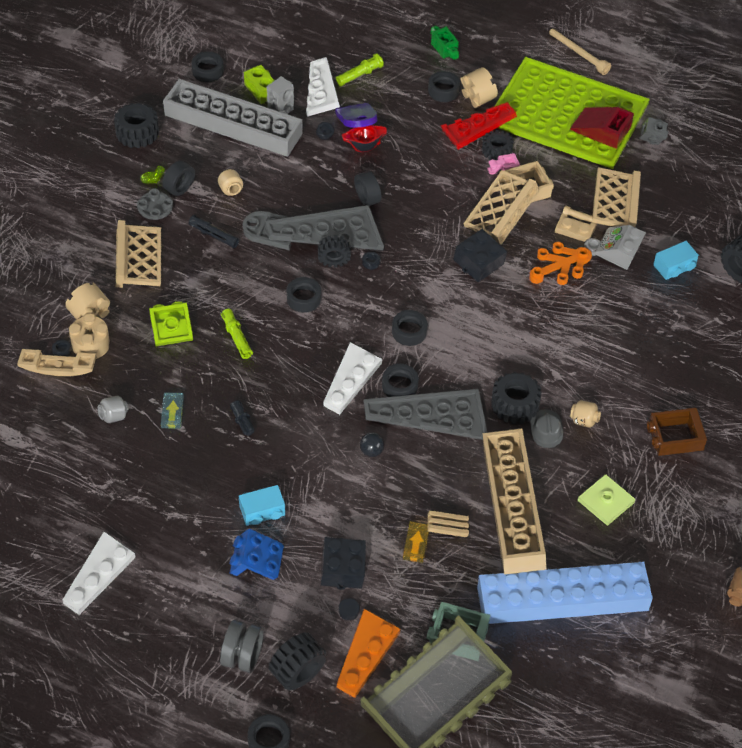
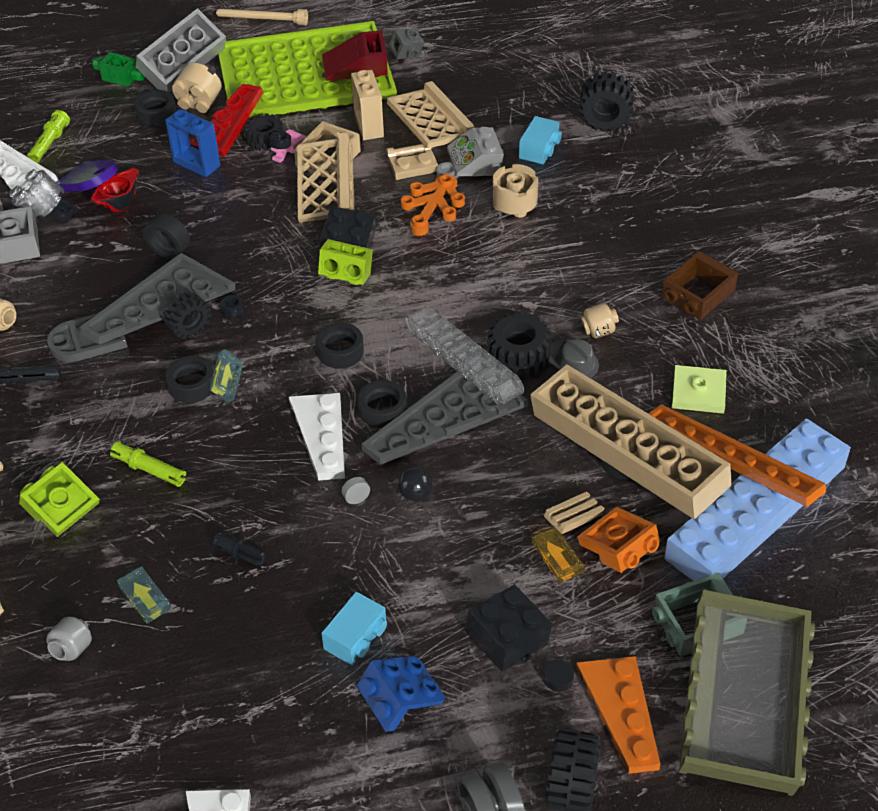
camera: 35 degrees left, 5 degrees down
none -> clear brick [9,169,64,221]
none -> light grey brick [136,8,226,93]
none -> blue window [165,109,220,177]
none -> clear light blue tile [209,349,243,403]
none -> black tile [269,131,291,149]
none -> lime brick [318,239,373,285]
none -> light grey tile [342,477,370,504]
none -> tan window [351,70,384,140]
none -> clear beam [405,306,524,406]
none -> tan brick [493,164,538,218]
none -> orange plate [577,507,660,573]
none -> orange plate [648,404,826,507]

